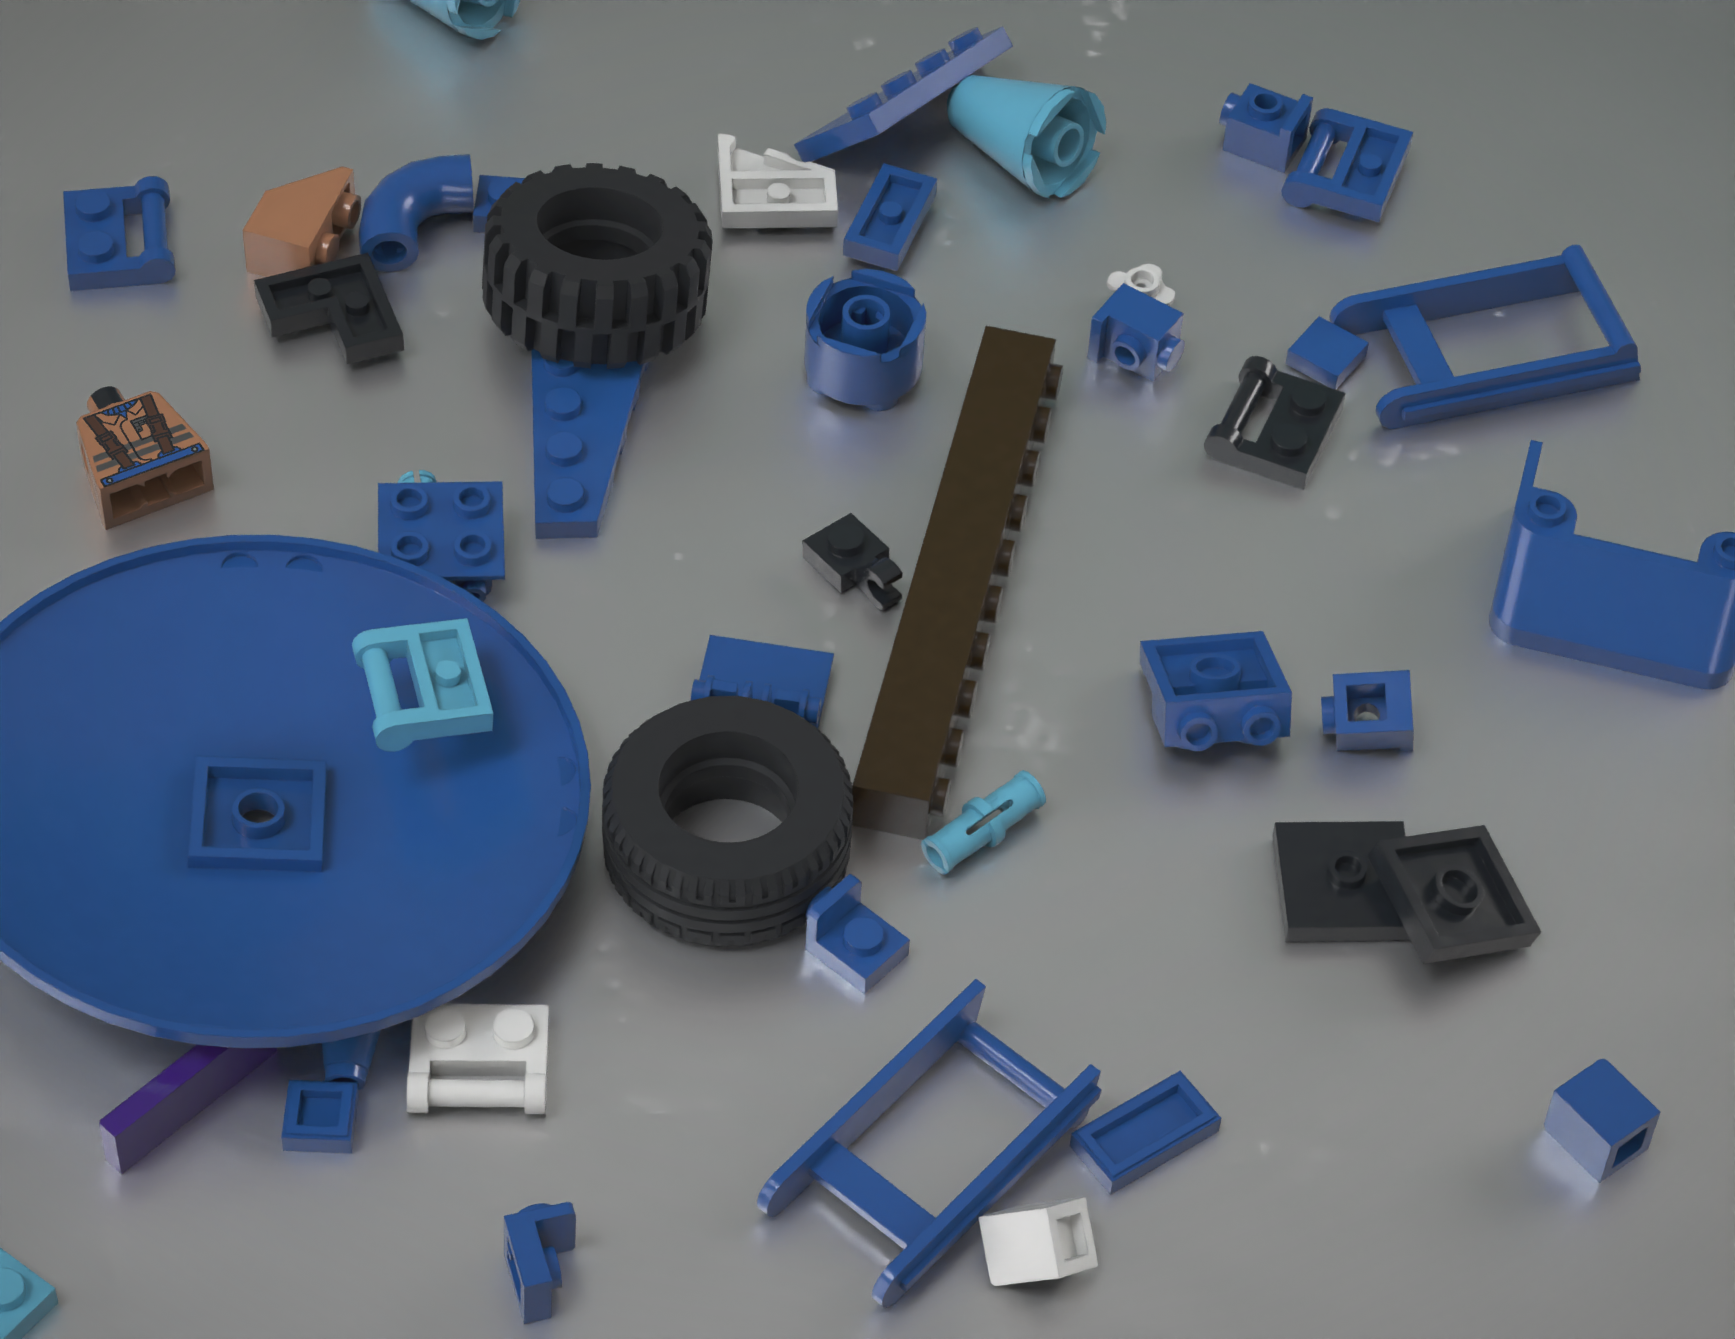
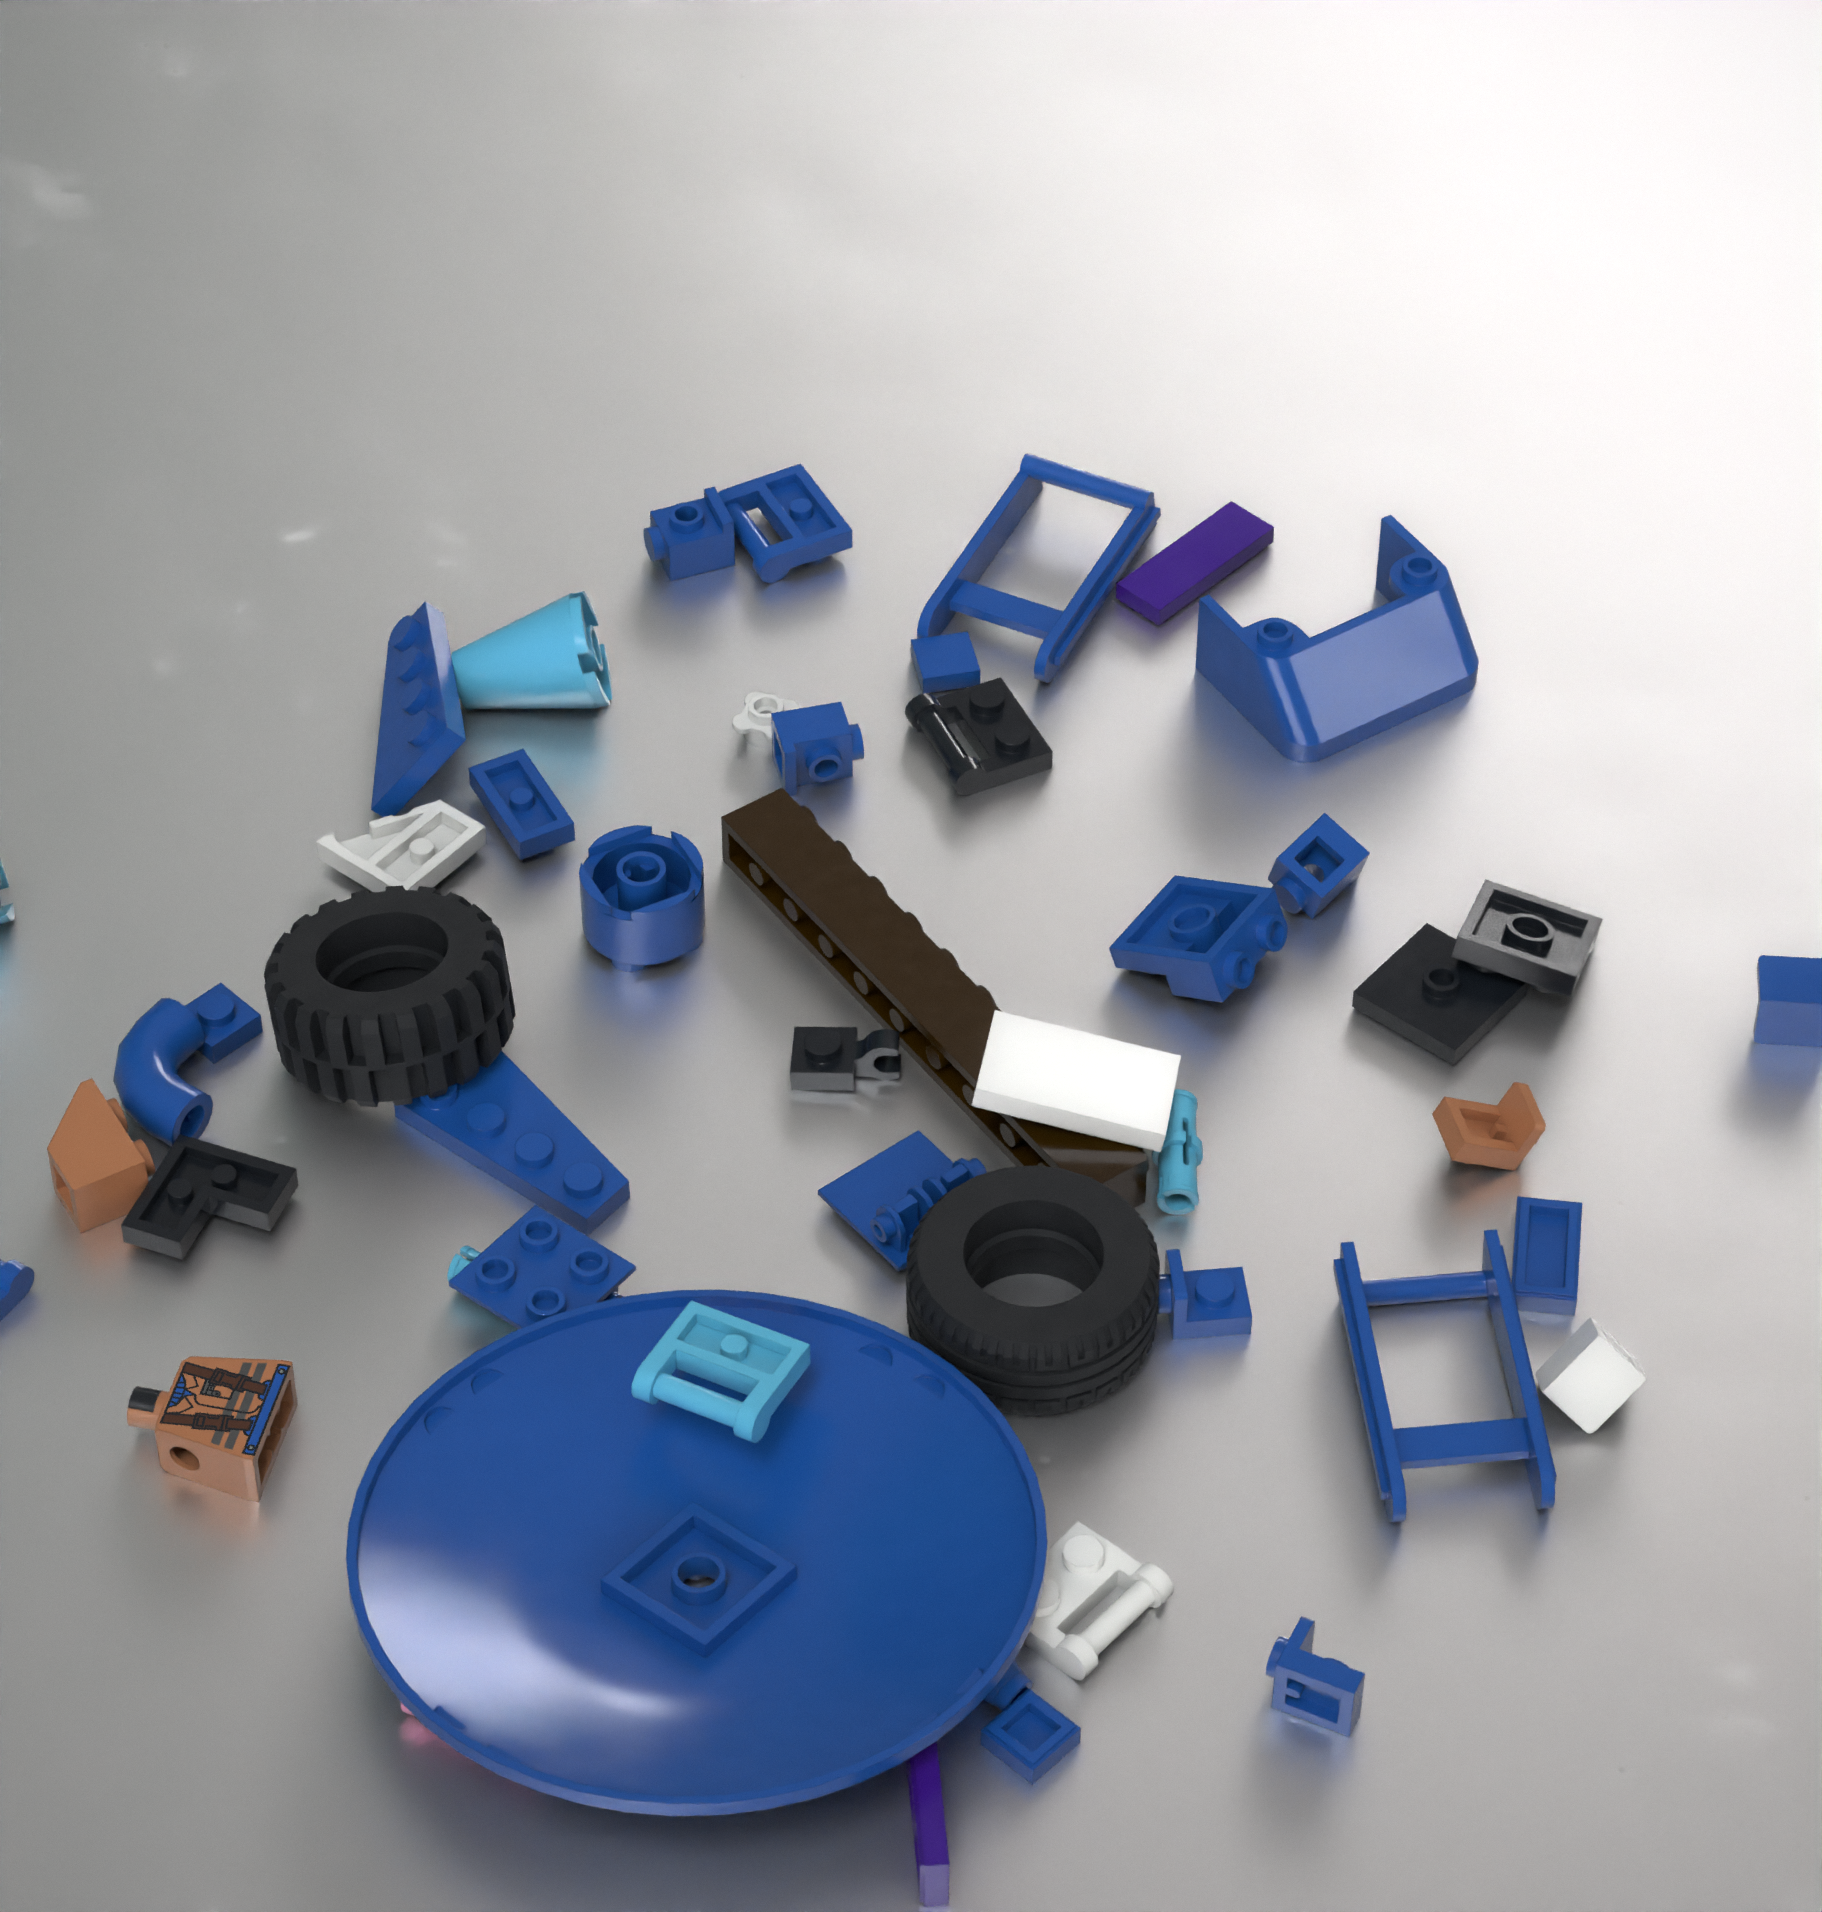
camera: 45 degrees left, 5 degrees down
none -> white tile [972,1010,1181,1152]
none -> dark purple tile [1116,501,1274,625]
none -> nougat bracket [1432,1082,1546,1171]

